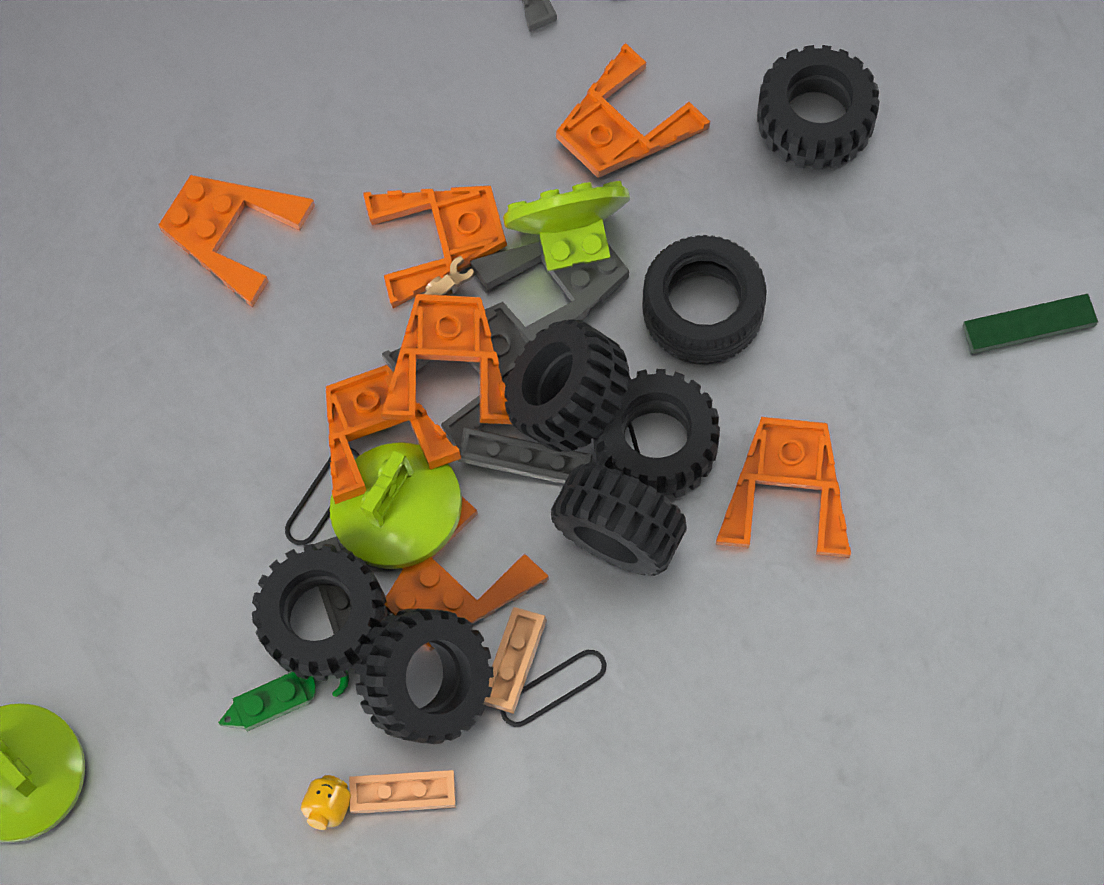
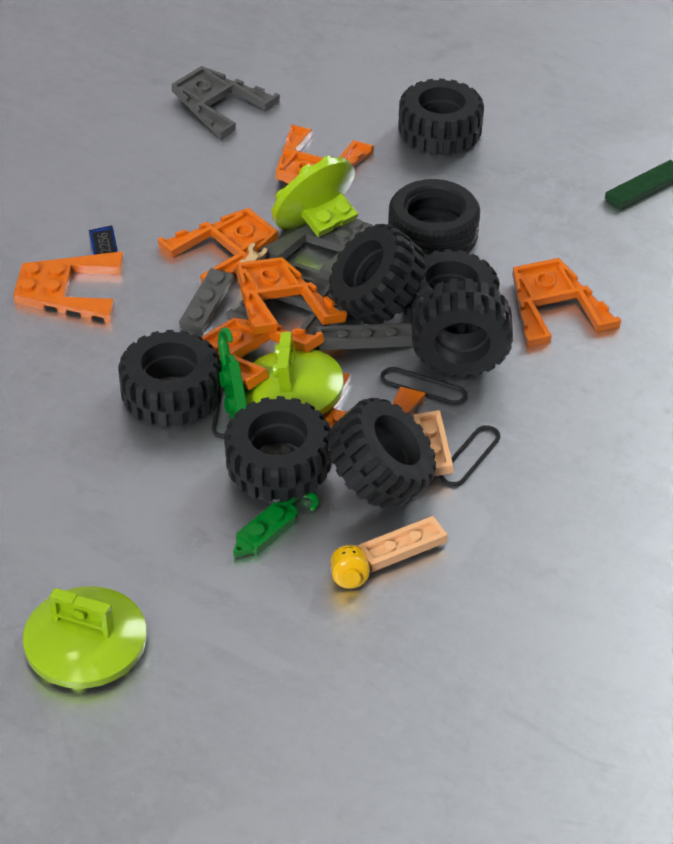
camera: 30 degrees left, 25 degrees down
none -> slope [88,225,118,255]
none -> black tyre [118,330,222,427]
none -> dark grey plate [179,268,234,334]
none -> green plate [218,327,247,420]
none -> black piece [380,367,467,405]

